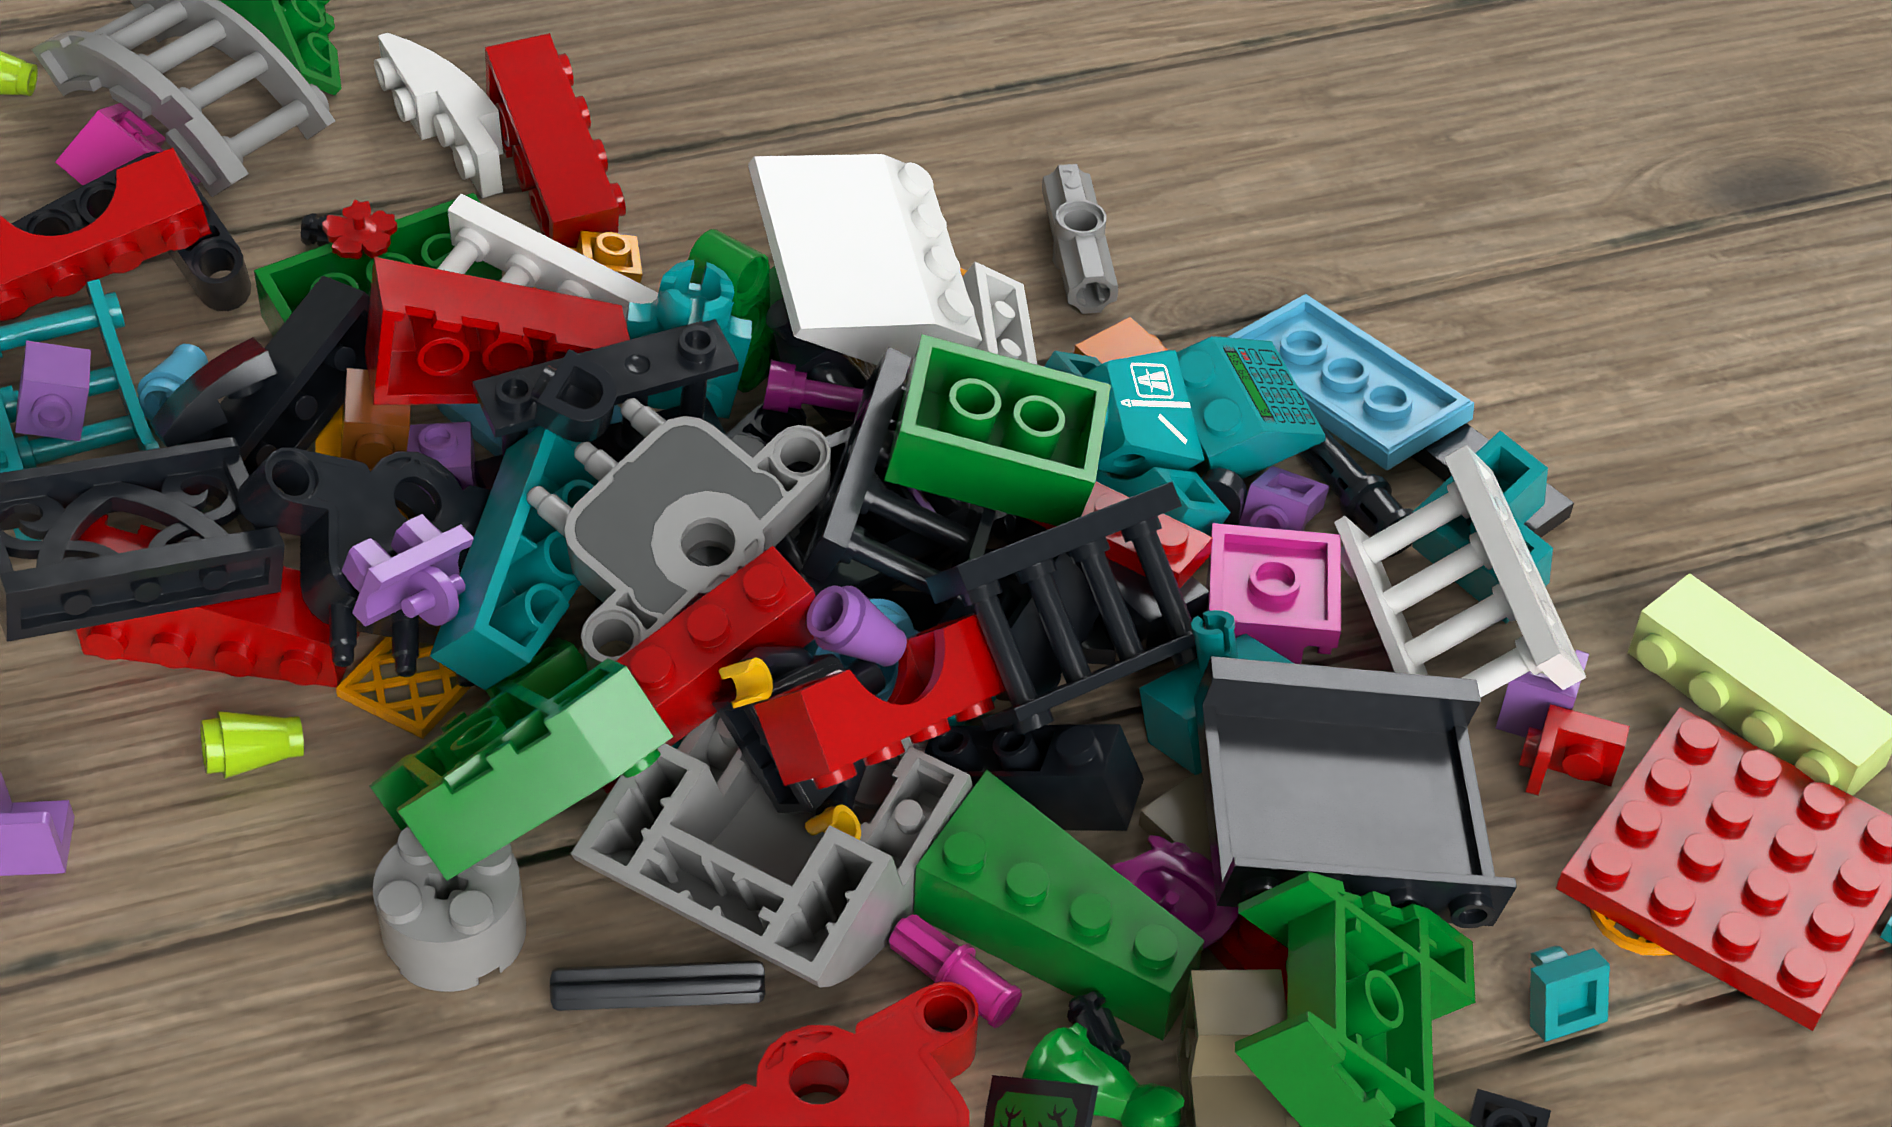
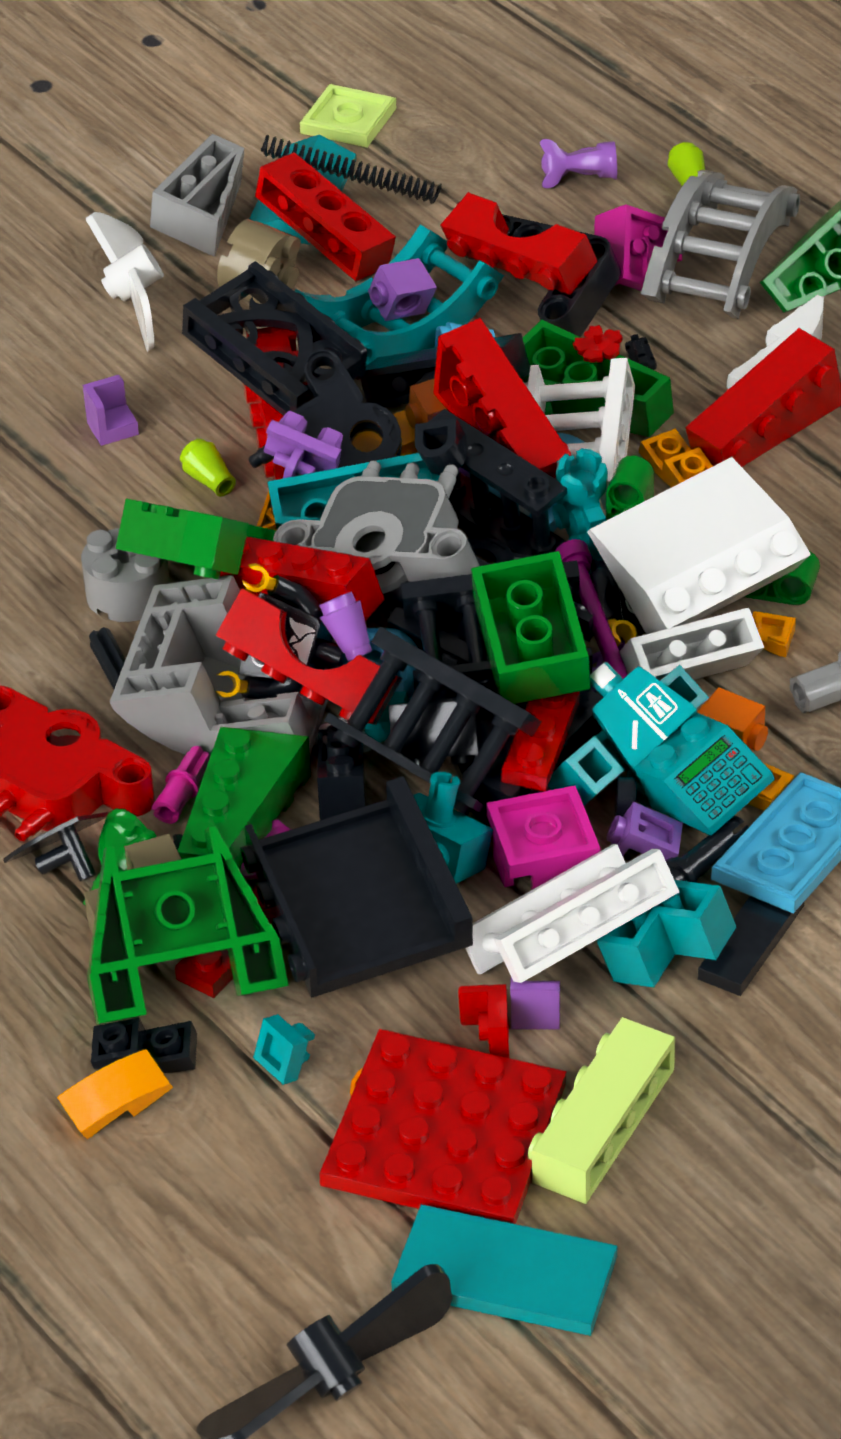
camera: 75 degrees right, 5 degrees down
black slope [150,337,277,447] -> none

